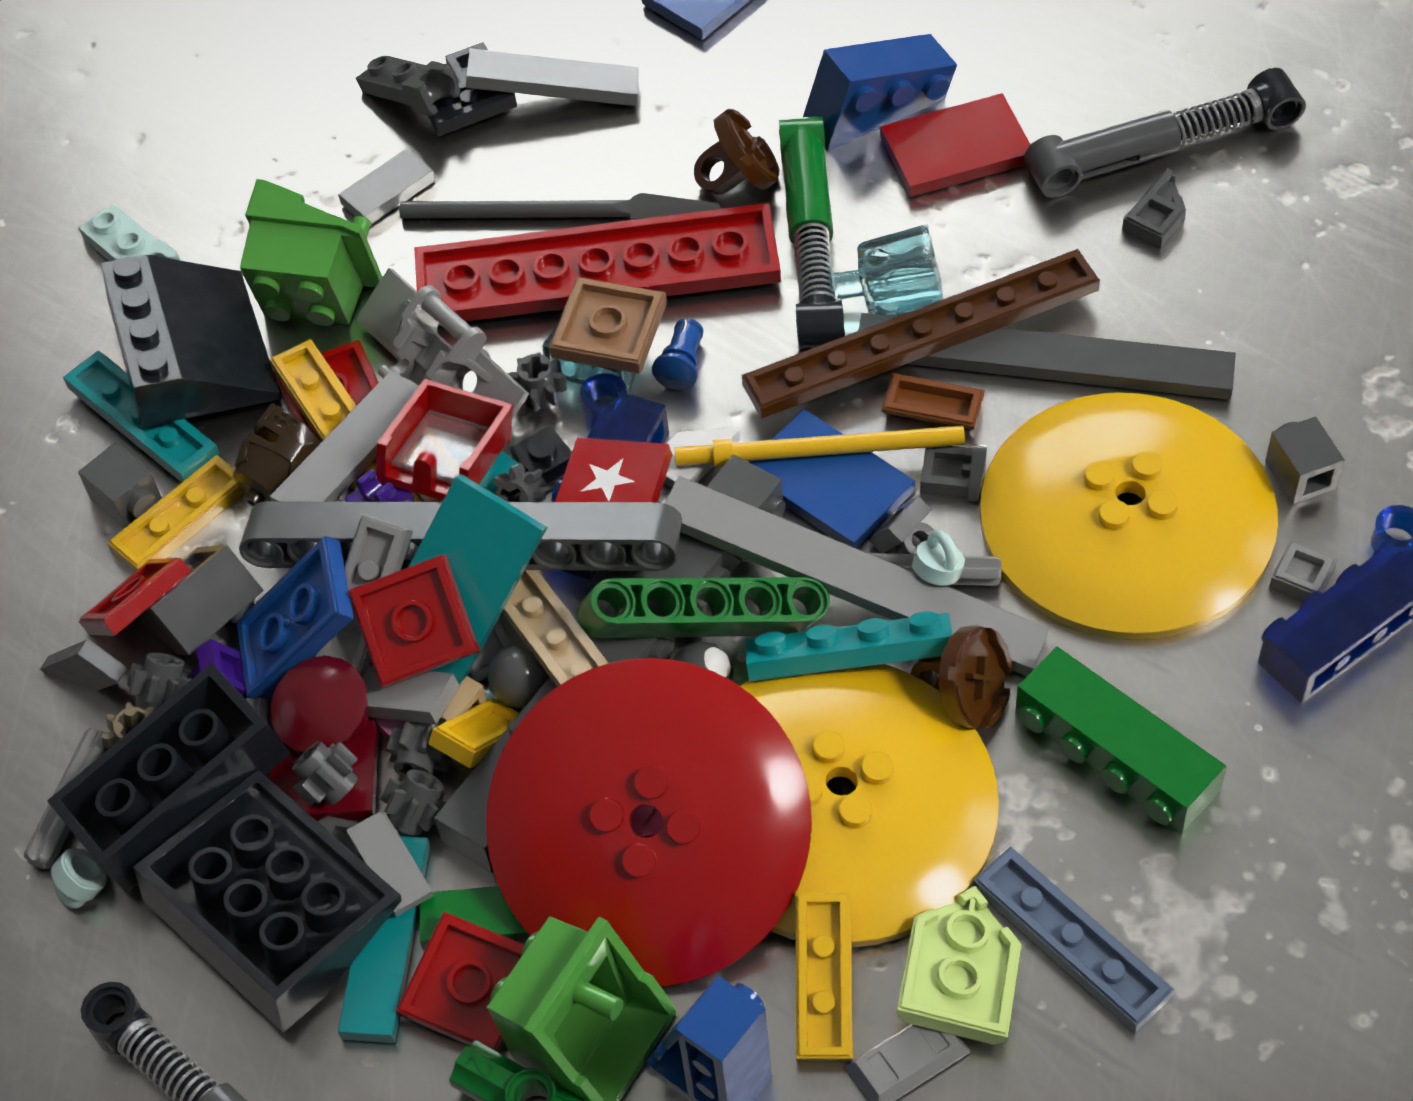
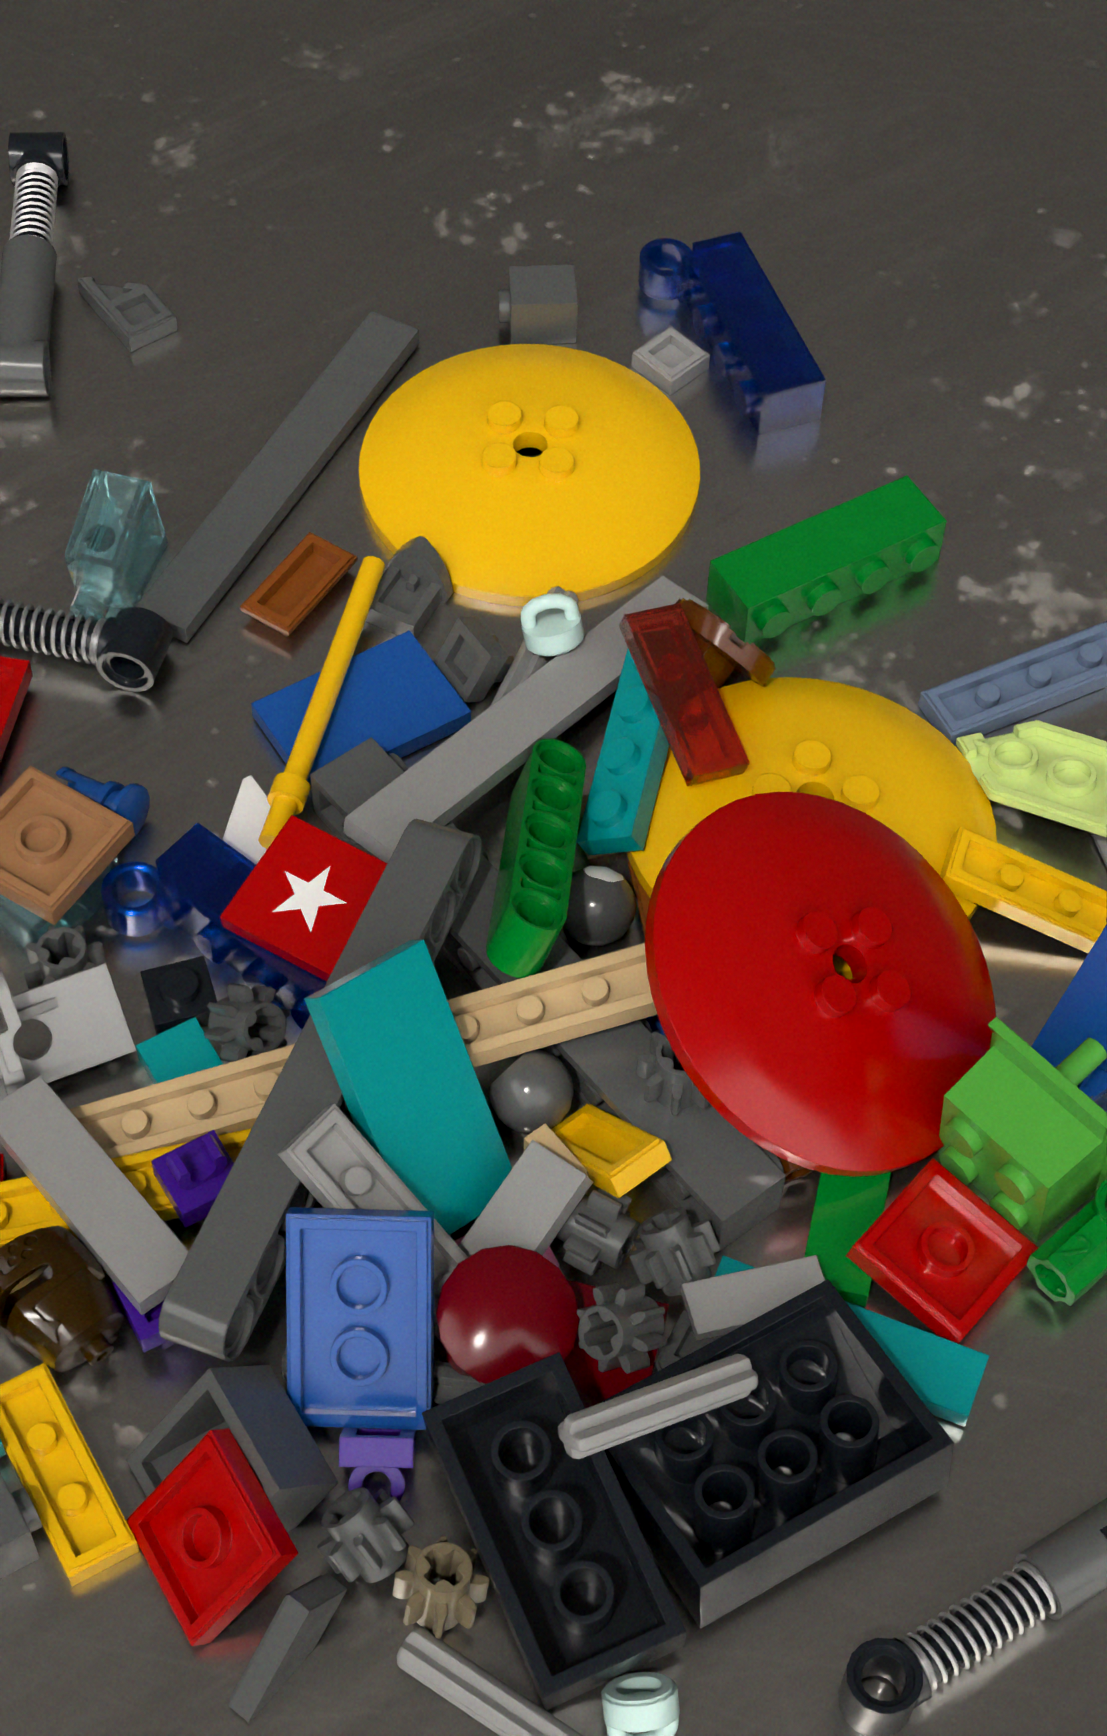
camera: 80 degrees left, 0 degrees up
red tile [348,554,480,688] -> none
red window [376,379,513,501] -> none
reddish brown tile [742,249,1100,419] -> none
none -> light grey axle [558,1354,758,1459]
none -> clear red tile [619,603,750,787]

